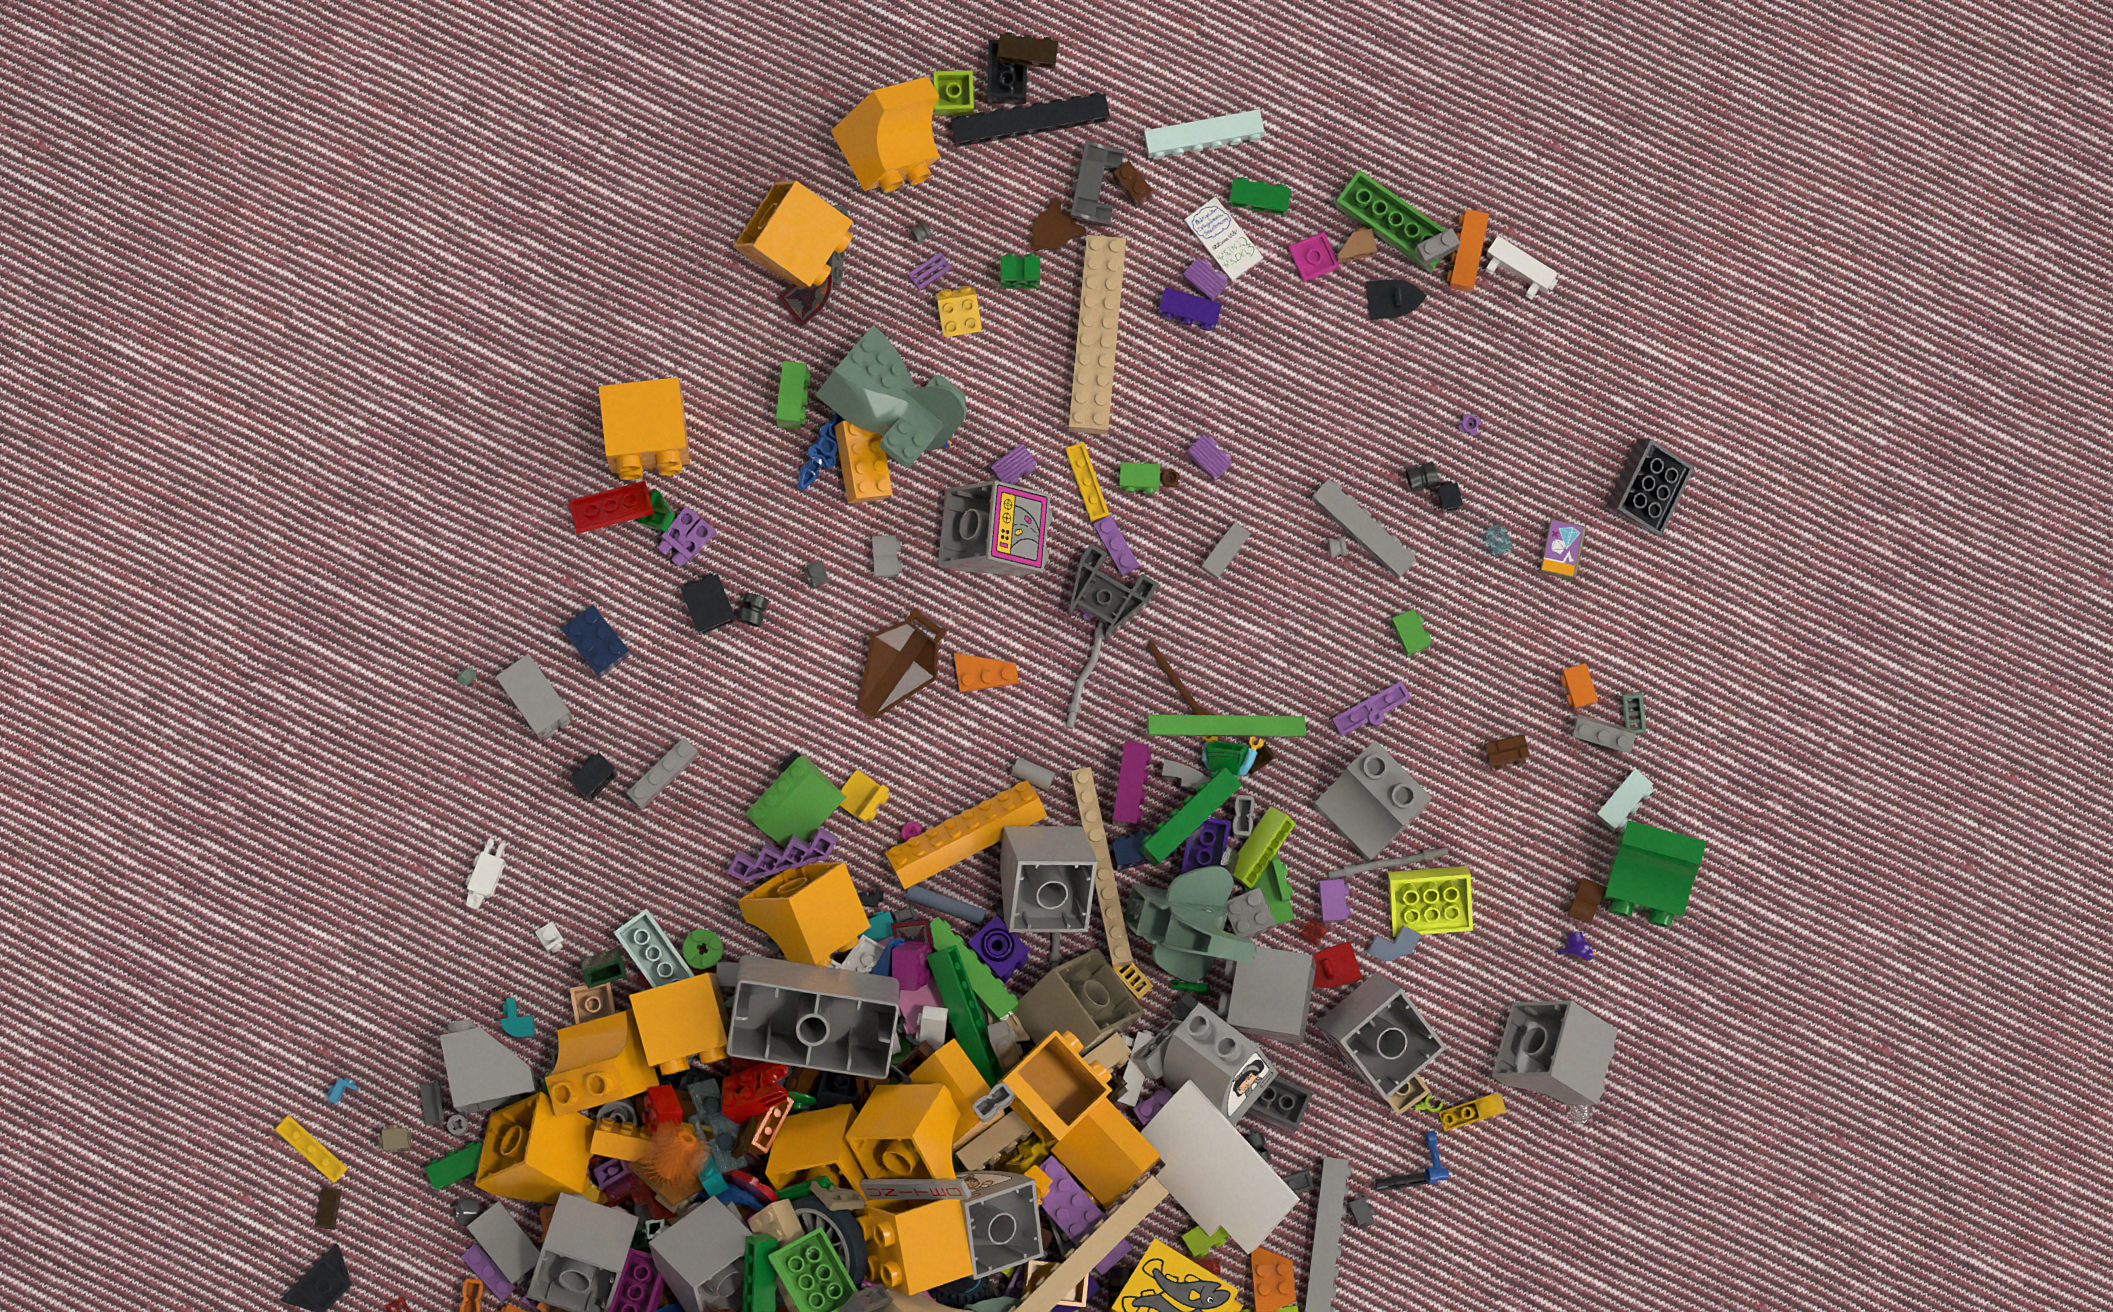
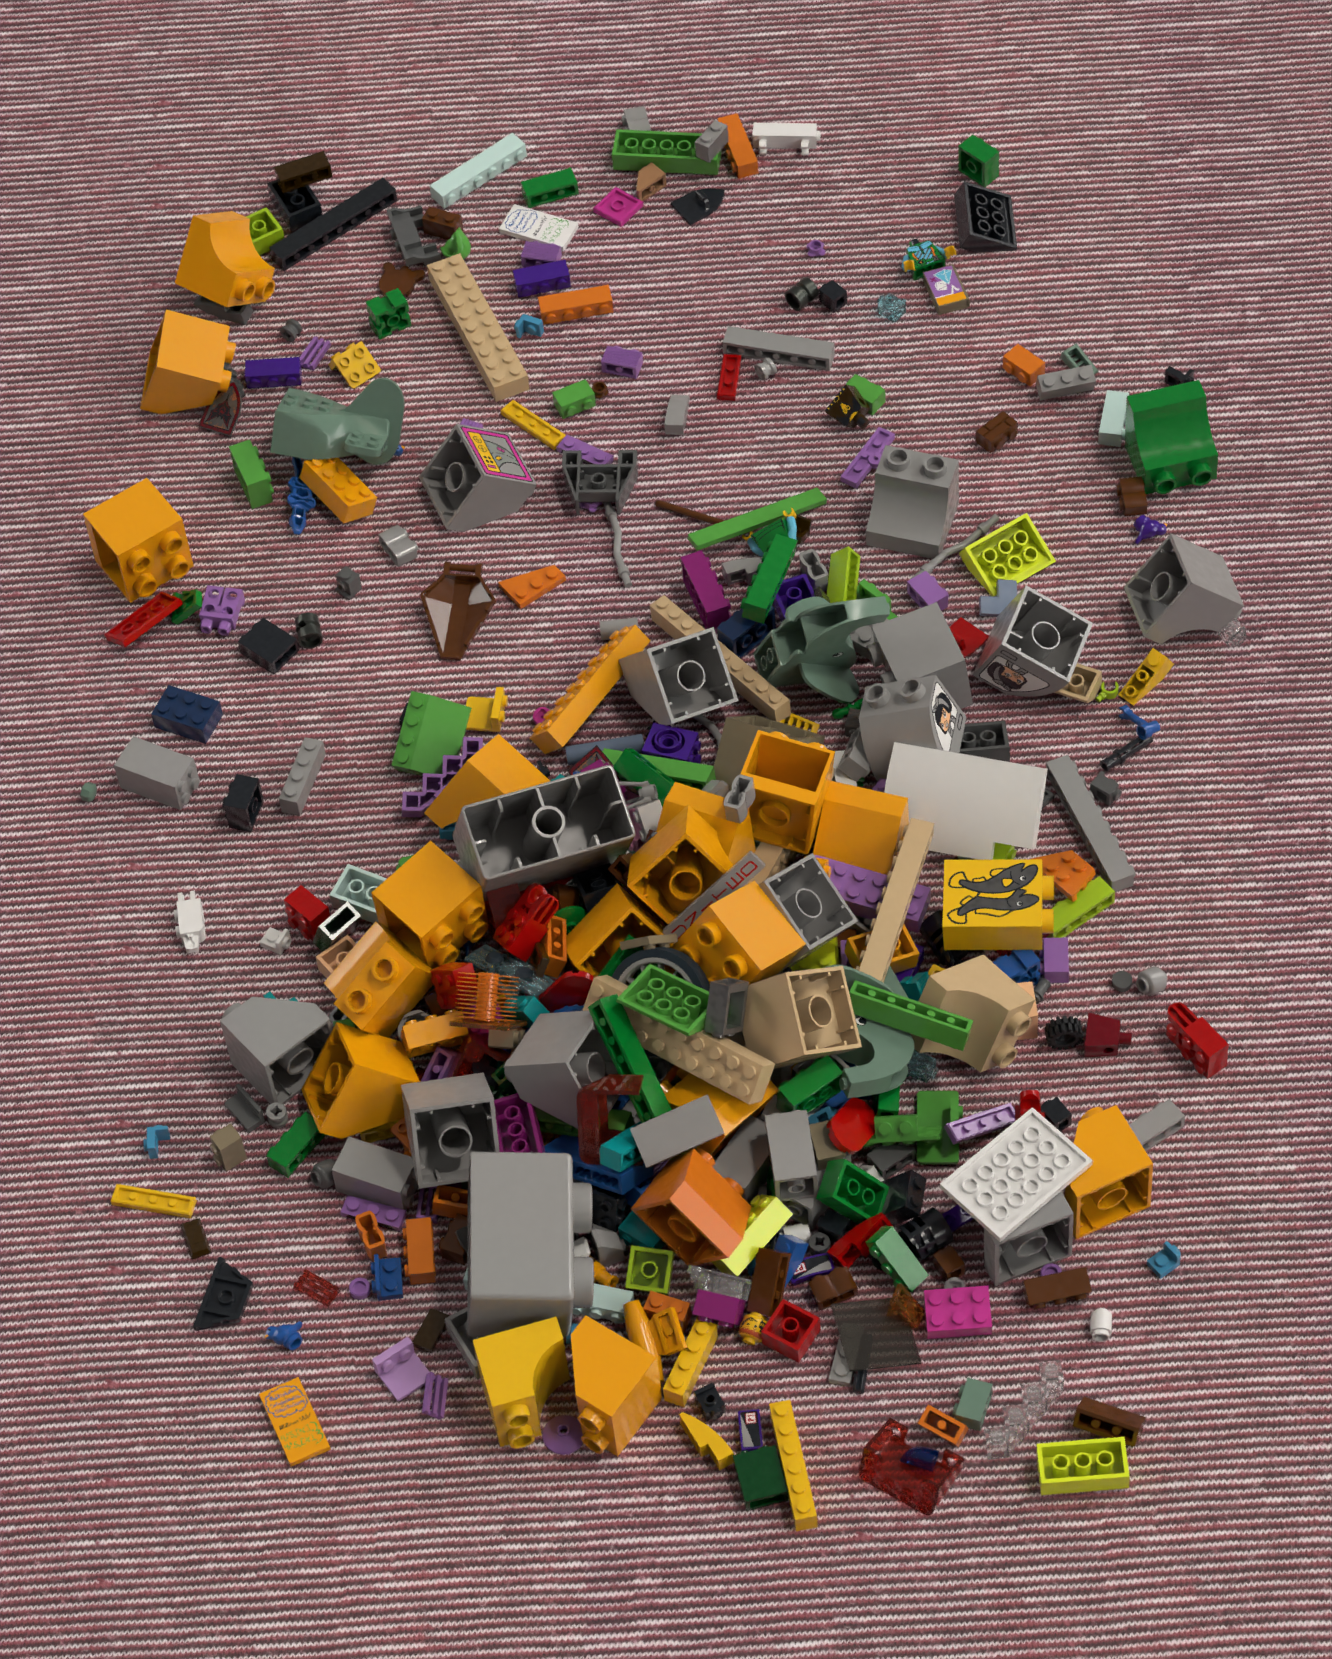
camera: 20 degrees left, 25 degrees down
none -> dark purple brick [245,357,302,389]
none -> red brick [283,885,330,941]
none -> bright green hair [440,227,472,260]
none -> dark azure bracket [514,314,544,338]
none -> orange brick [538,285,614,325]
none -> light grey plant [619,781,658,810]
none -> light grey brick [621,106,651,131]
none -> red tile [717,354,742,401]
none -> dark brown torso [825,384,870,429]
none -> torso [901,239,957,281]
none -> green brick [958,134,999,187]
none -> black bracket [1164,366,1195,386]

